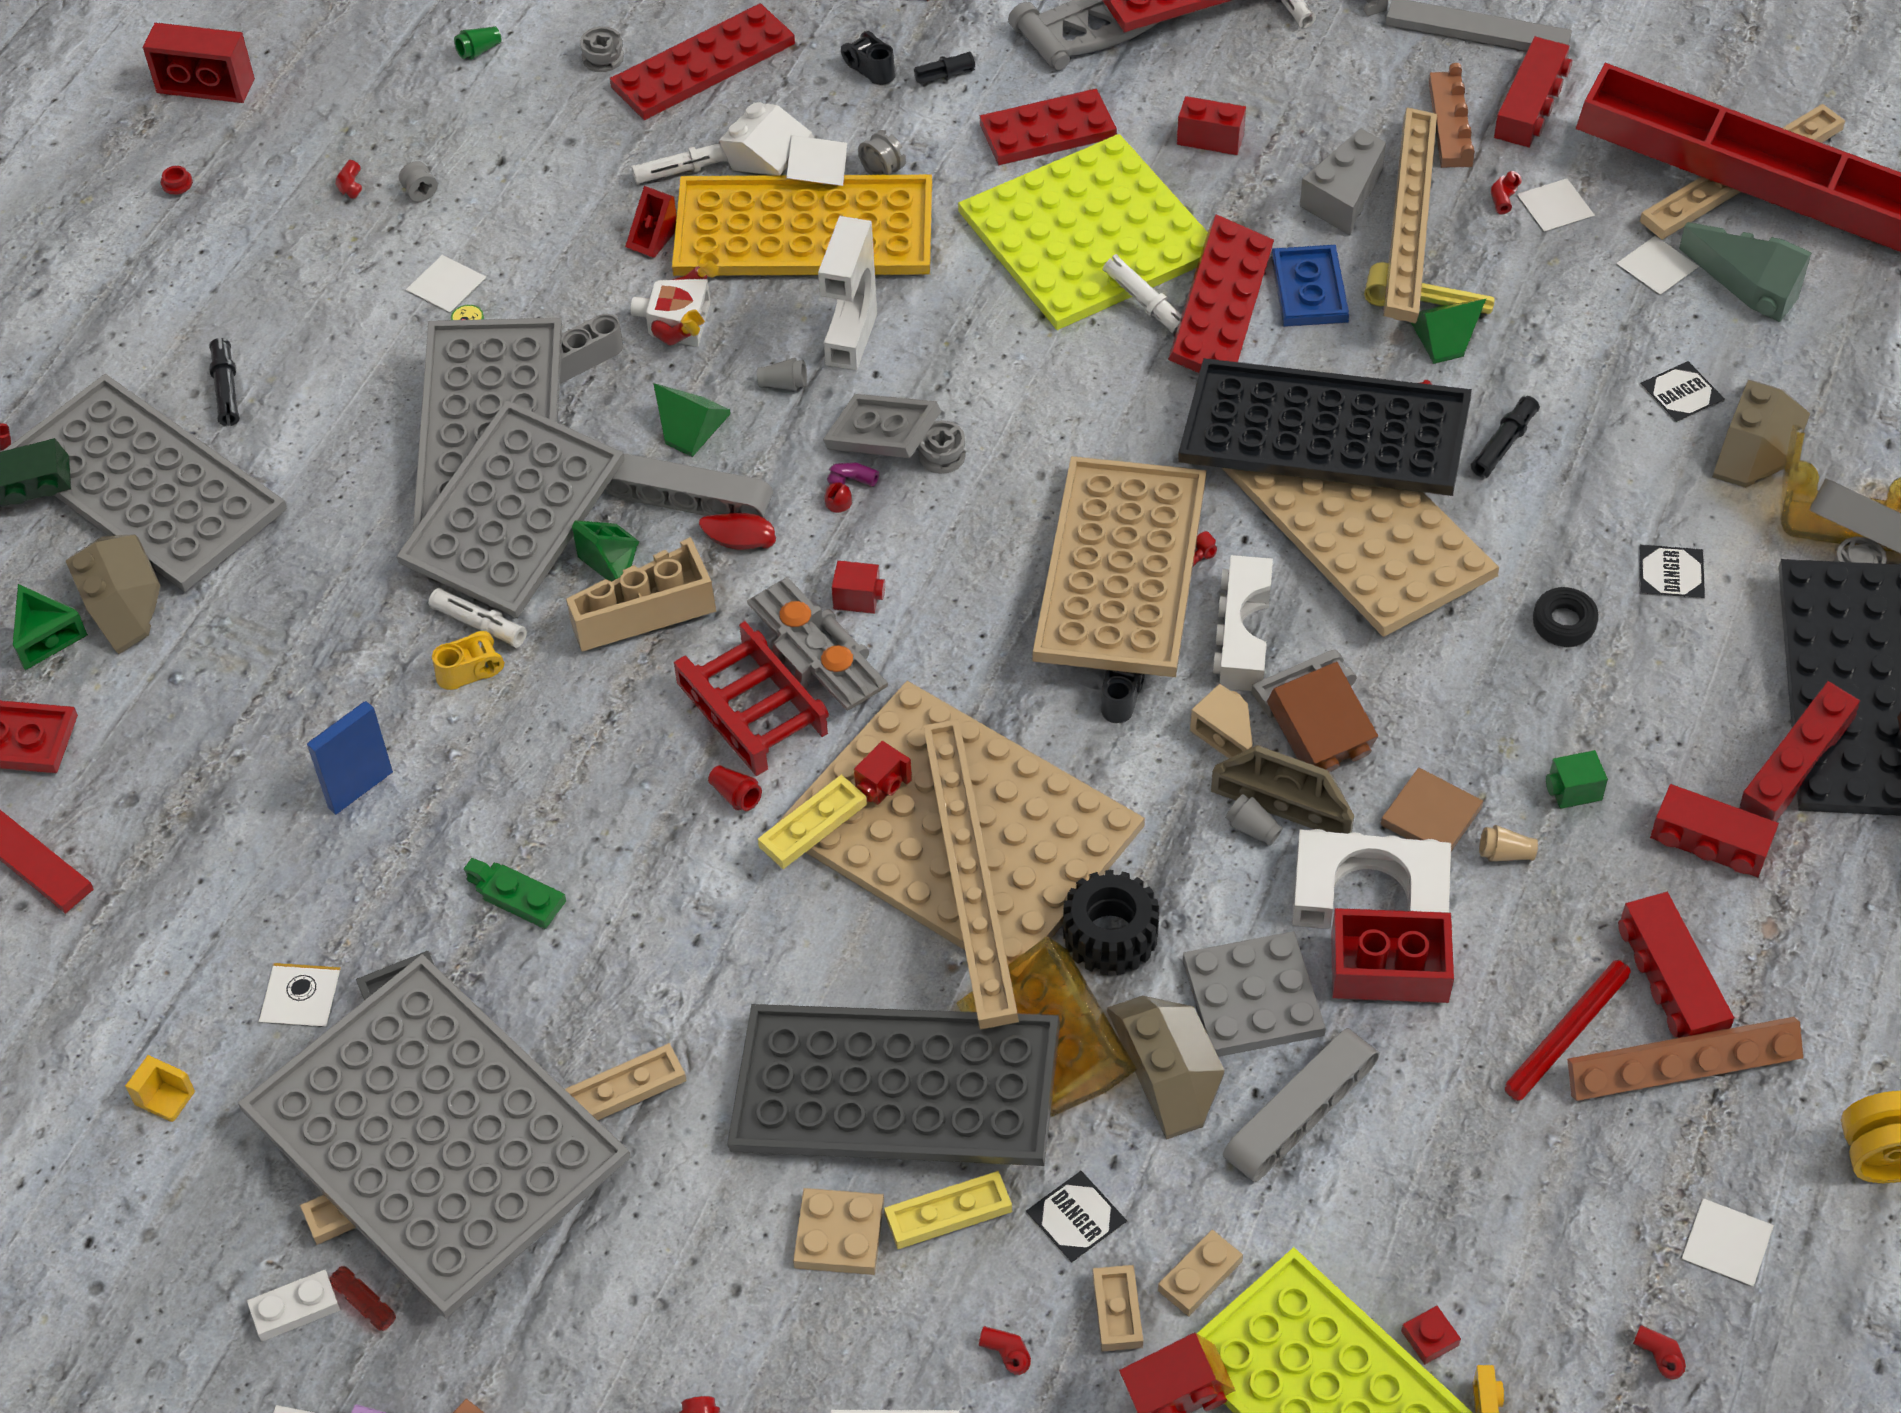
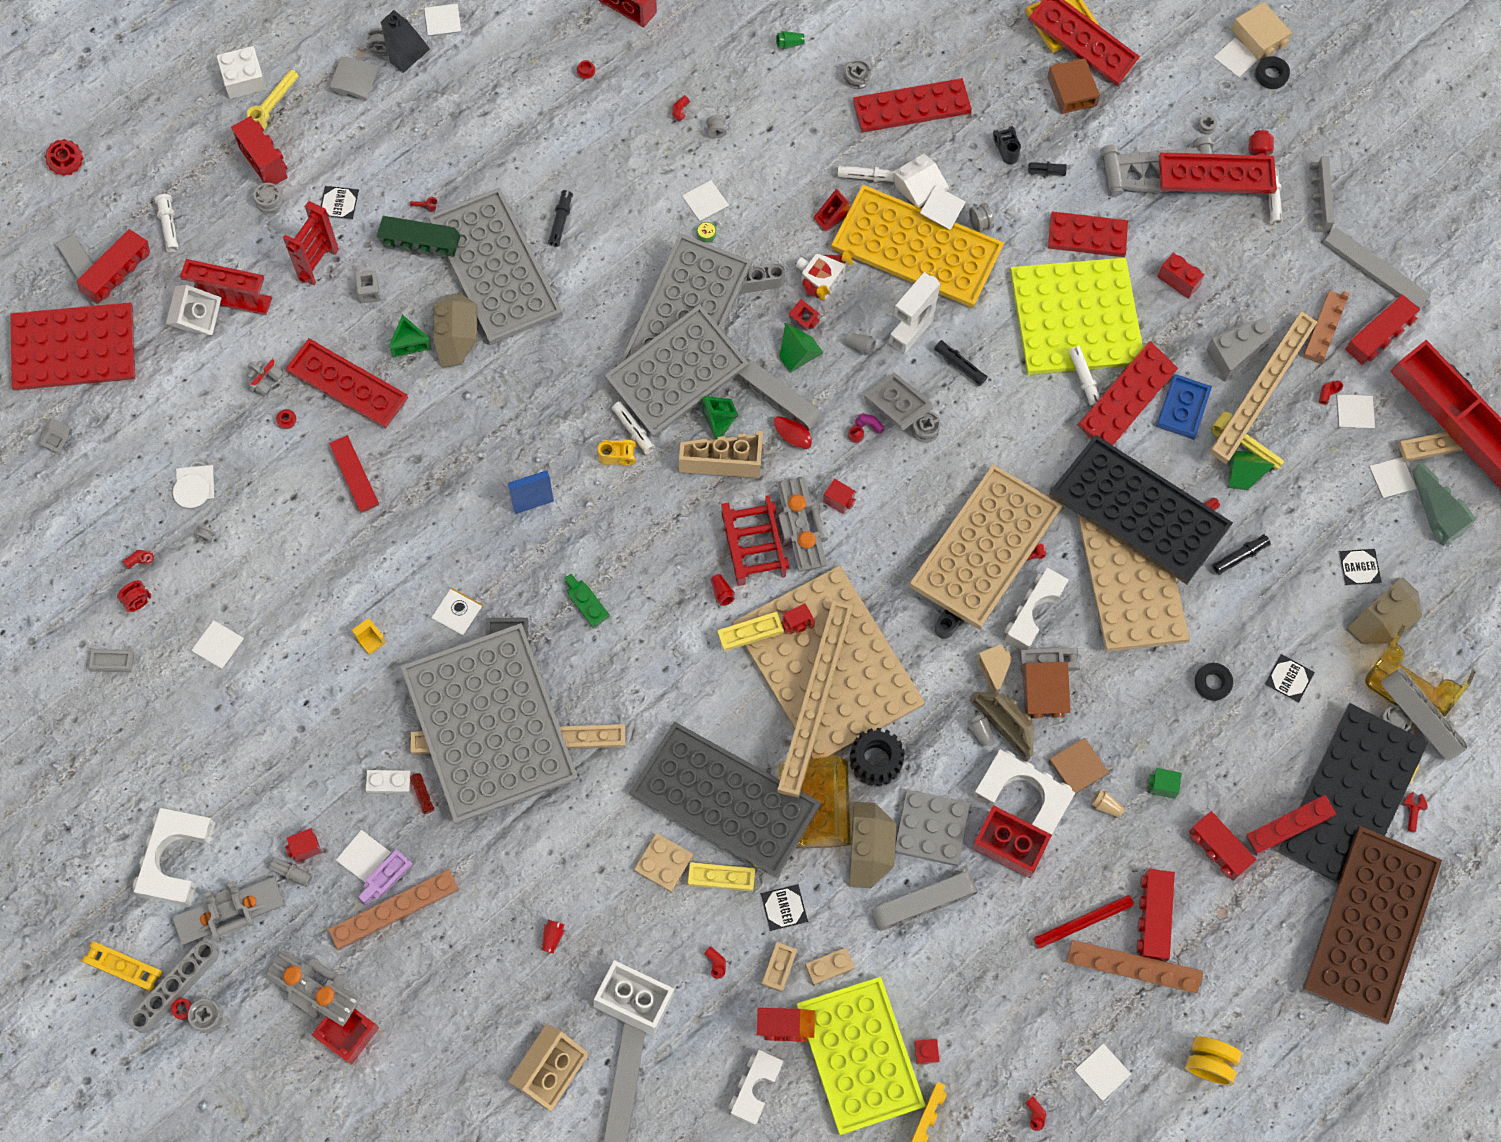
camera: 20 degrees right, 15 degrees up
none -> red brick [789,299,820,331]
none -> black pin [934,340,988,386]

